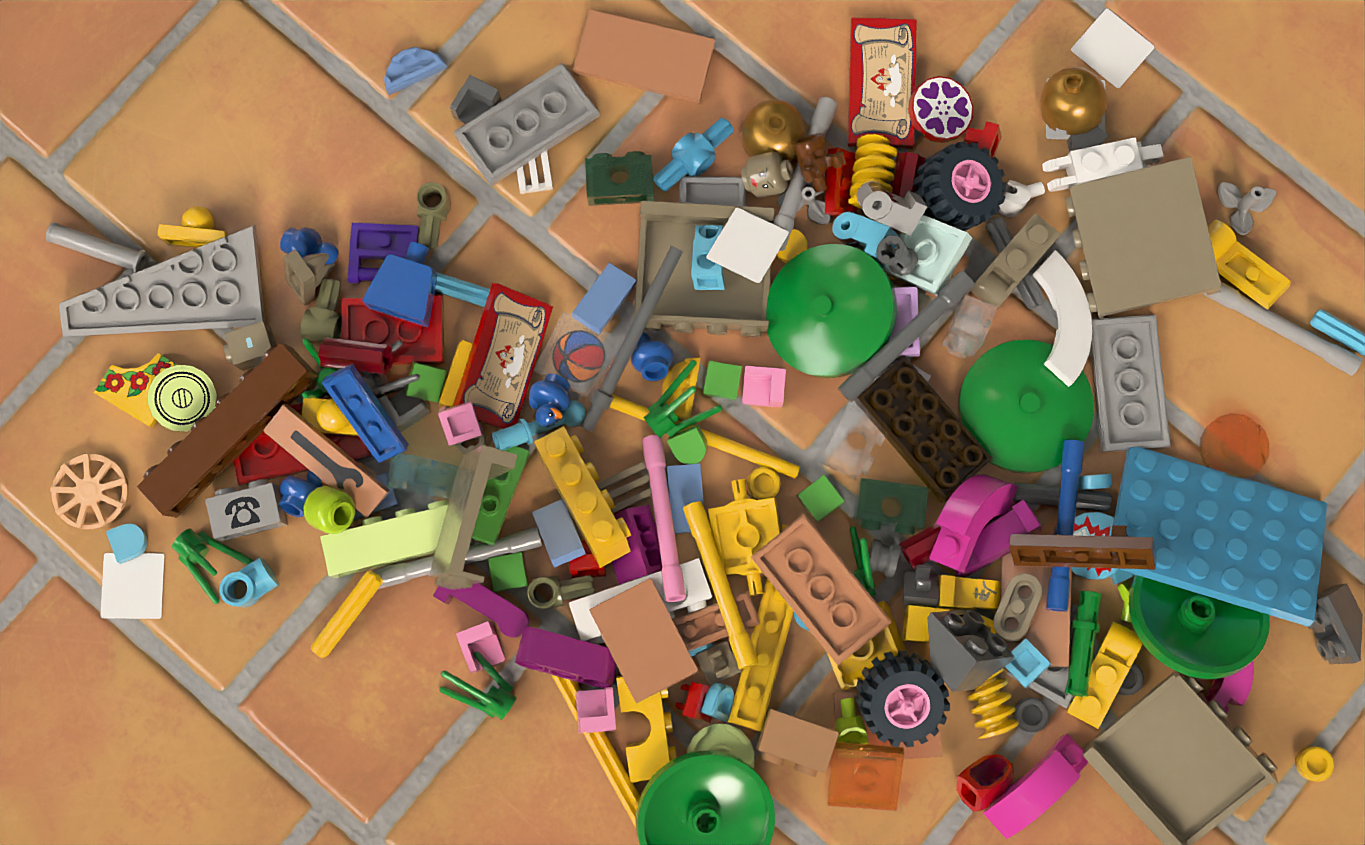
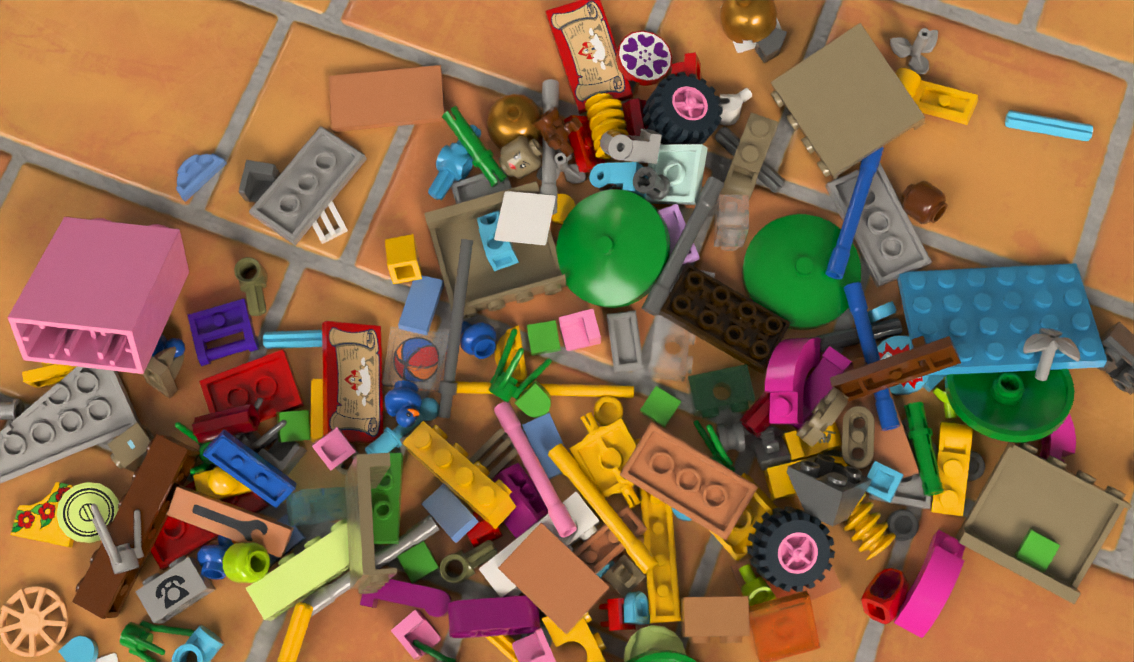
camera: 15 degrees left, 5 degrees down
olive axle [300,279,342,343] -> none
blue torso [362,242,437,327] -> none
clear green brick [585,151,654,206] -> none
white tile [1032,250,1092,387] -> none
white hinge [1042,138,1164,192] -> none
clear orange tile [1199,413,1269,479] -> none
light grey piece [1203,282,1362,376] -> none
none -> bright pink brick [8,217,189,374]
none -> light grey plant [91,504,144,574]
none -> yellow brick [385,234,422,284]
none -> green pin [442,106,507,187]
none -> light grey tile [607,310,644,373]
none -> dark tan plate [796,387,849,447]
none -> blue piece [825,147,884,279]
none -> reddish brown head [902,181,948,224]
none -> bright green tile [1015,528,1060,572]
none -> light grey plant [1023,328,1080,381]

